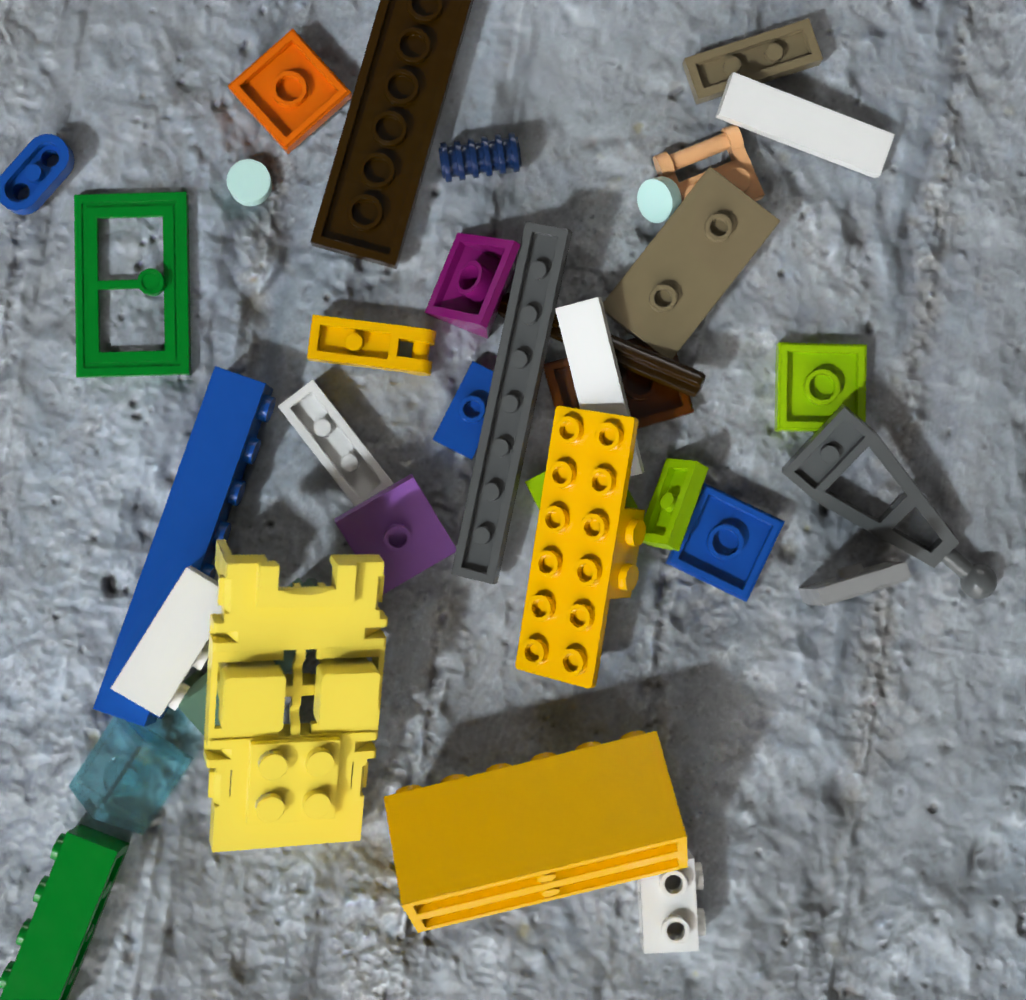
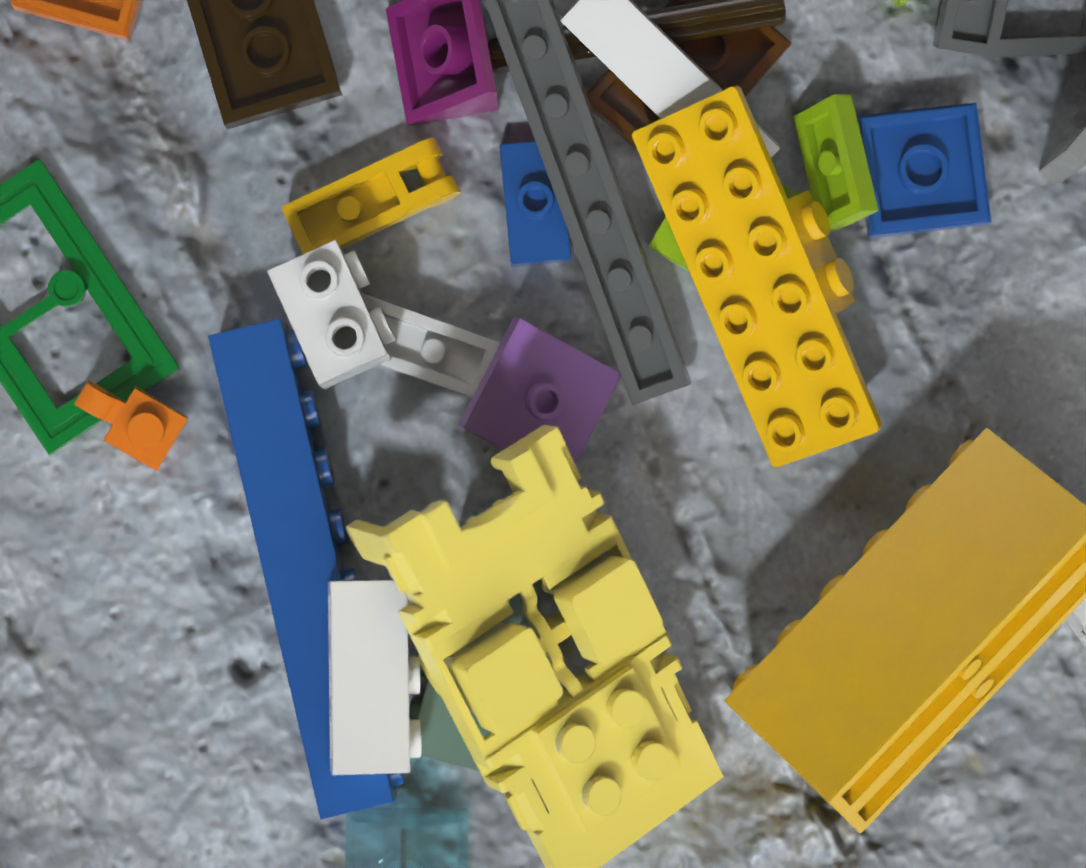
camera: 30 degrees left, 0 degrees up
light aqua tile [227,159,272,206] -> none
none -> orange plate [74,380,188,471]
none -> white brick [267,240,395,389]

